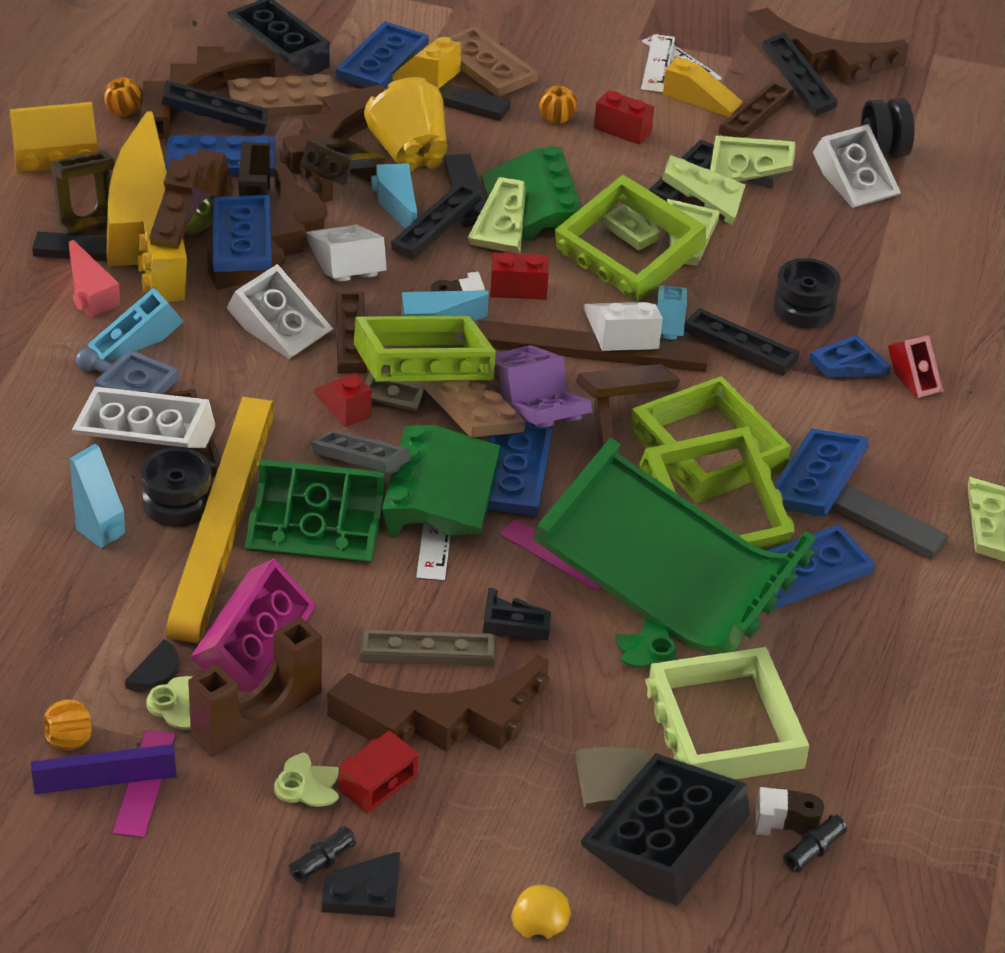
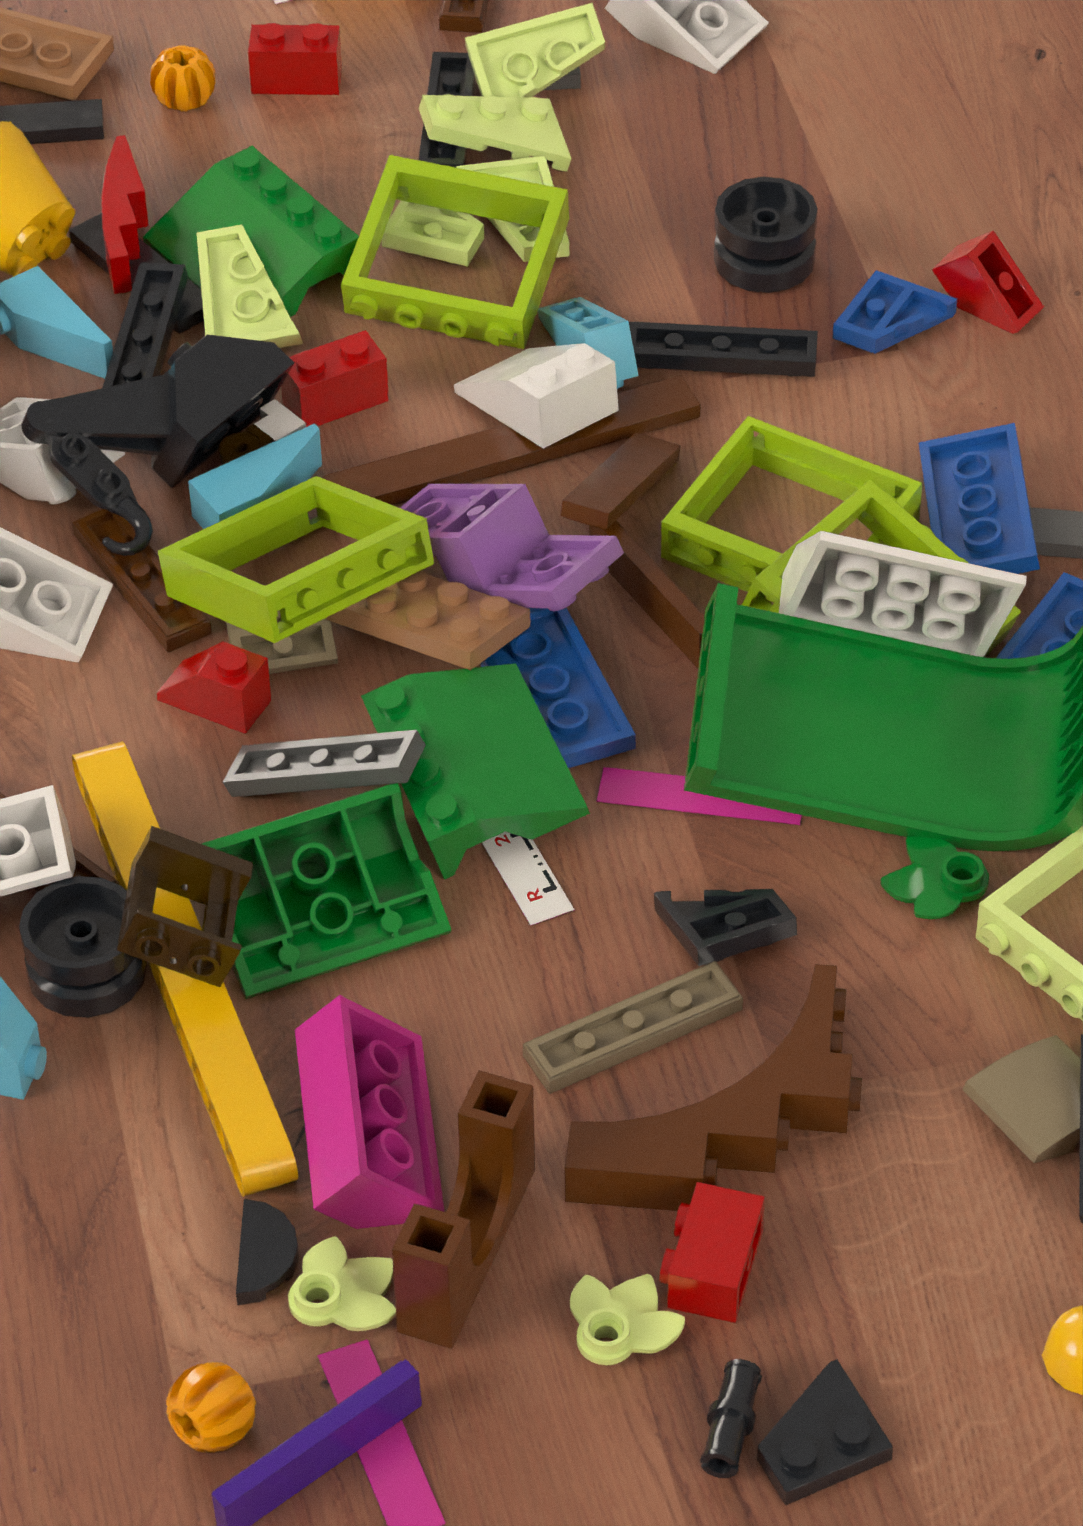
camera: 25 degrees left, 5 degrees up
none -> black slope [21,334,294,556]
none -> red slope [101,135,149,295]
none -> dark brown panel [117,826,253,987]
none -> white slope [779,531,1027,657]

